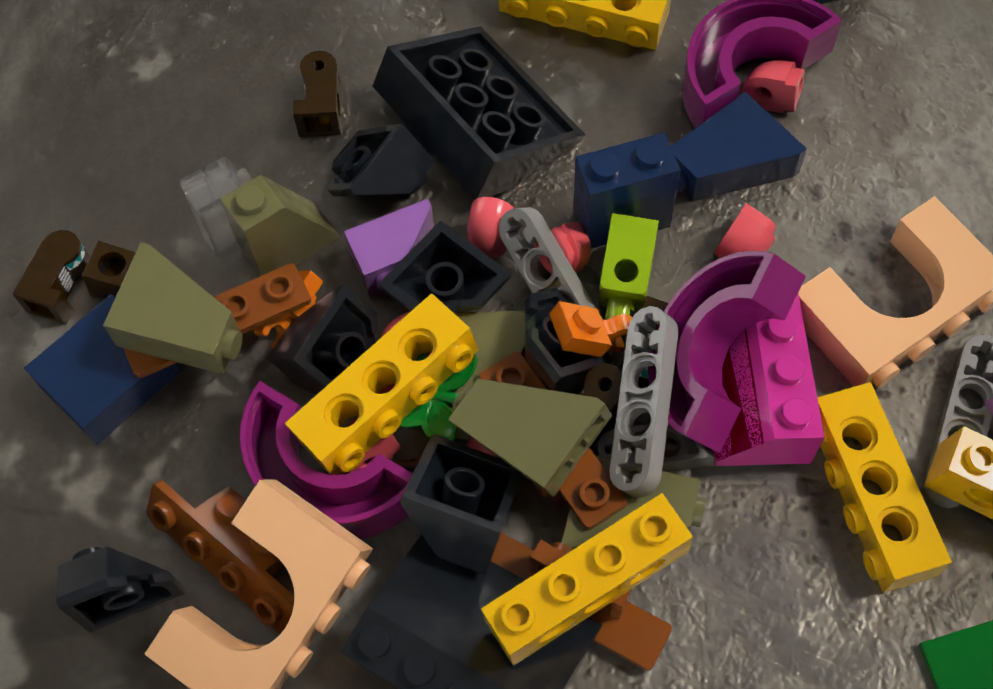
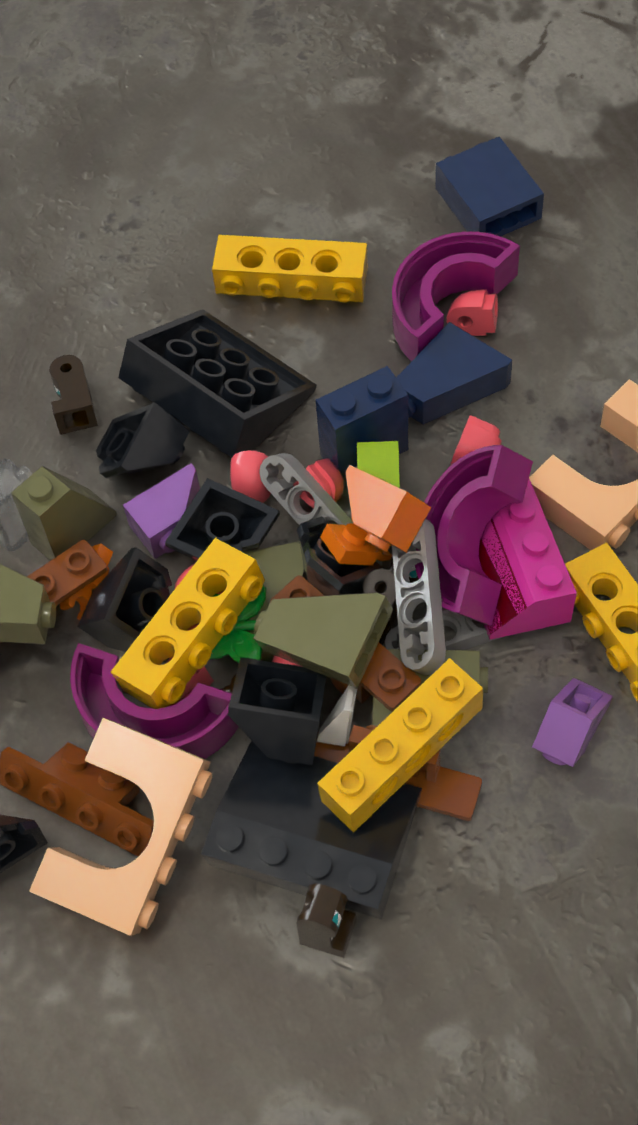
camera: 10 degrees left, 5 degrees down
none -> white slope [317,685,357,746]
none -> orange slope [346,465,431,553]
none -> medium lavender slope [532,678,613,767]

